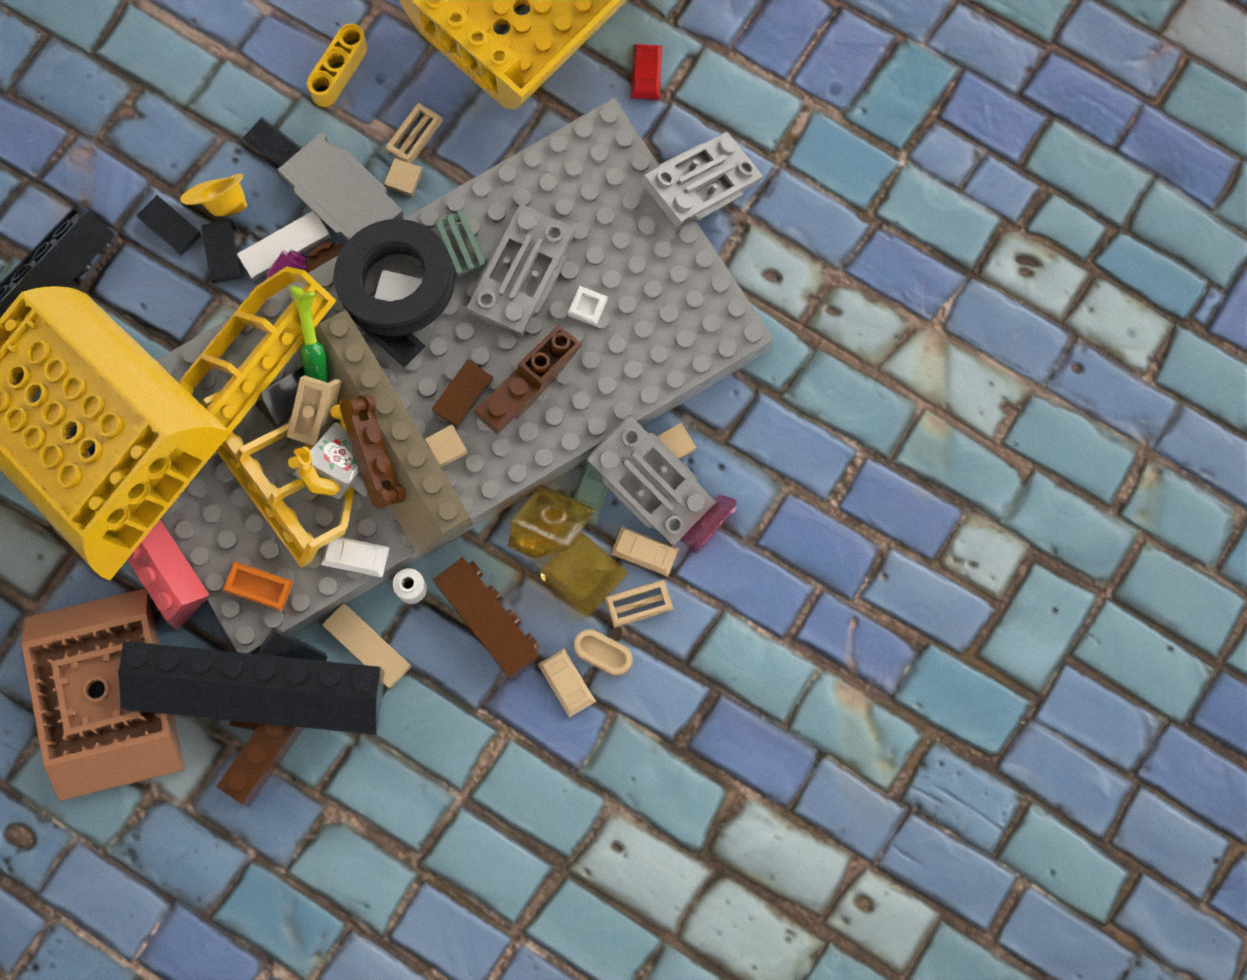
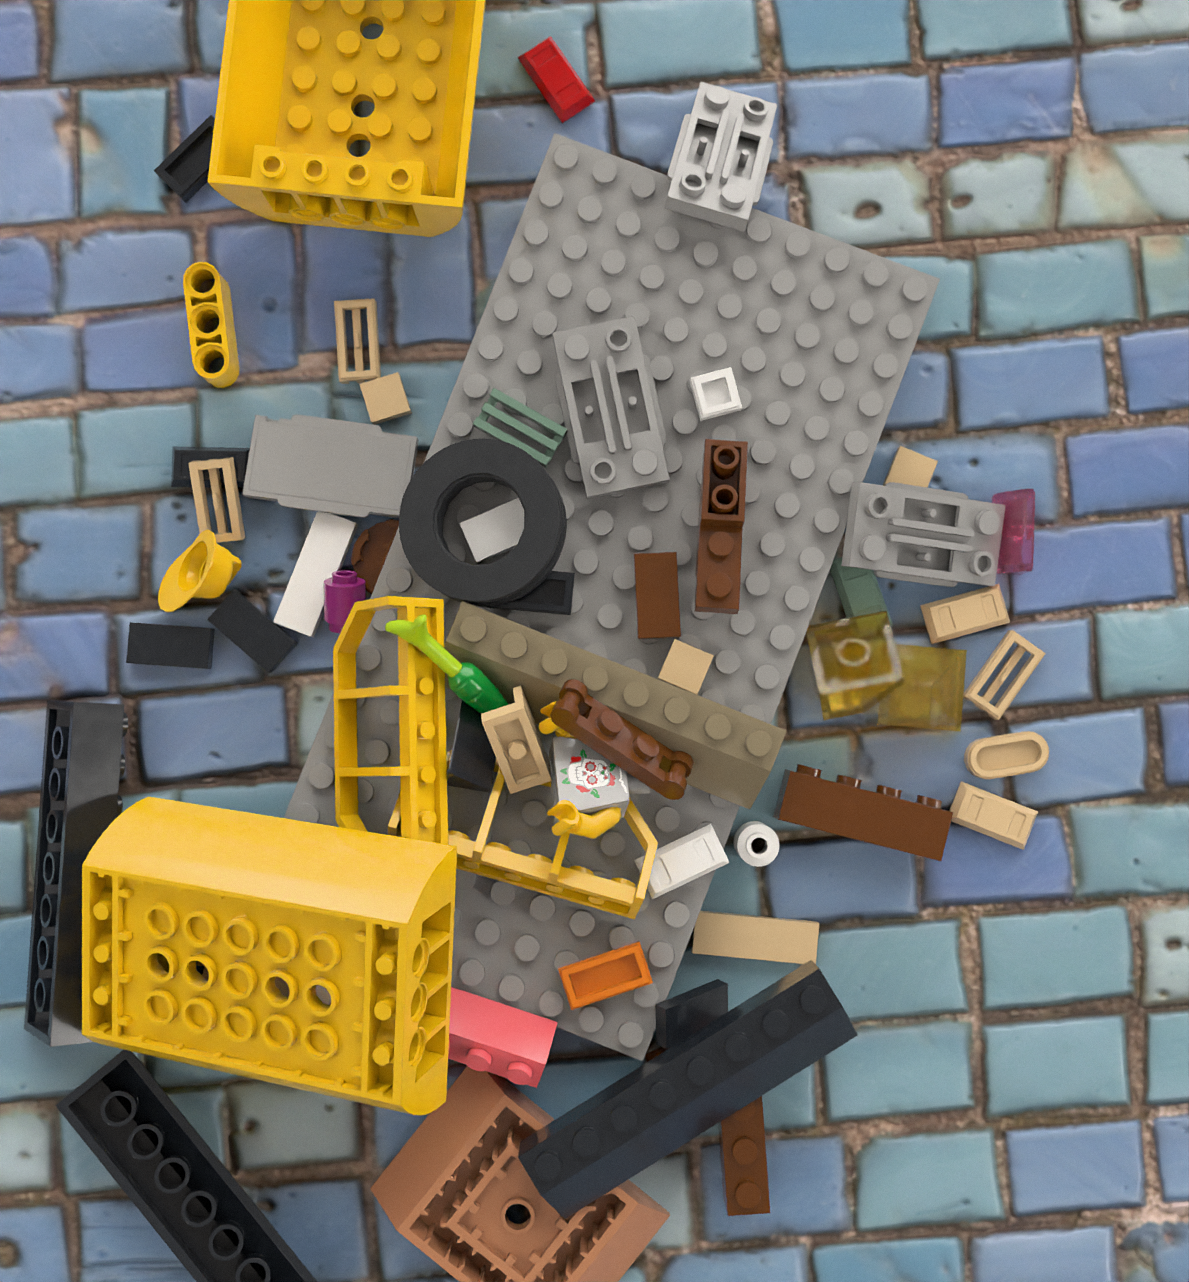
camera: 35 degrees left, 10 degrees up
none -> tan tile [188,457,246,543]

